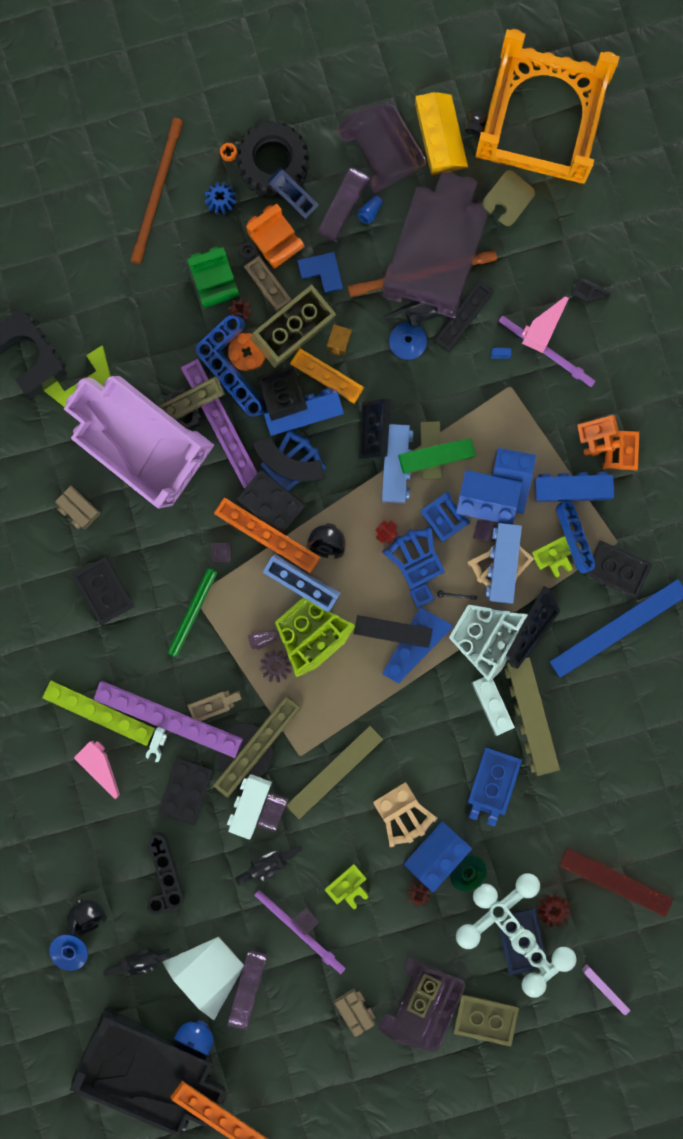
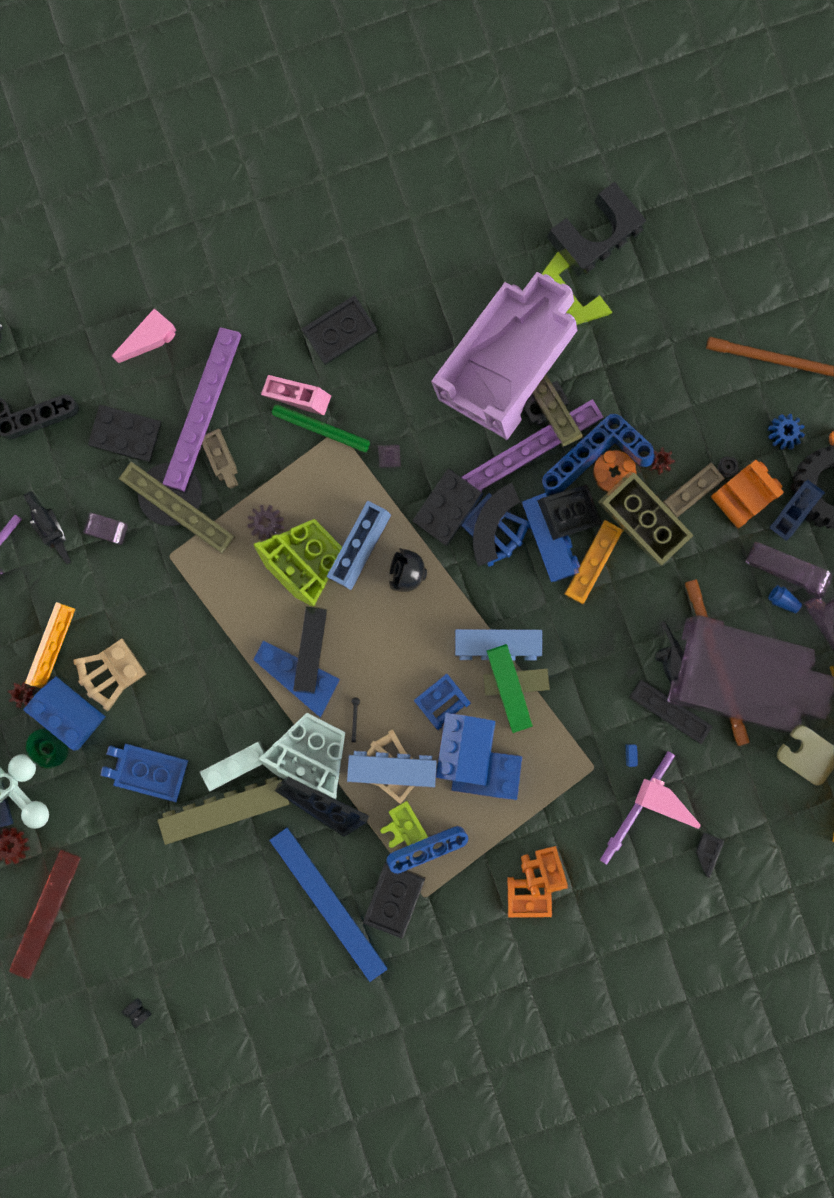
camera: 75 degrees right, 0 degrees up
lime plate [42,681,156,746] -> none
dark tan brick [55,486,101,529] -> none
light aqua plate [146,727,167,762] -> none
green piece [187,247,240,309] -> none
orange plate [214,497,321,574] -> none
light aqua brick [227,774,272,840] -> none
clear purple cone [248,629,278,650] -> none
olive tile [286,726,383,819] -> none
blue tile [297,252,343,294] -> none
lime plate [324,864,369,909] -> none
pearl gold brick [327,325,352,356] -> none
black tile [359,398,391,459] -> none
clear red gear [375,520,398,544] -> none
blue plate [382,527,445,590] -> none
blue dish [389,322,427,360] -> none
blue tile [409,583,435,608] -> none
clear purple tile [473,520,497,542] -> none
blue brick [534,472,614,502] -> none
none -> light orange tile [25,602,75,688]
none -> bright pink slope [261,375,331,415]

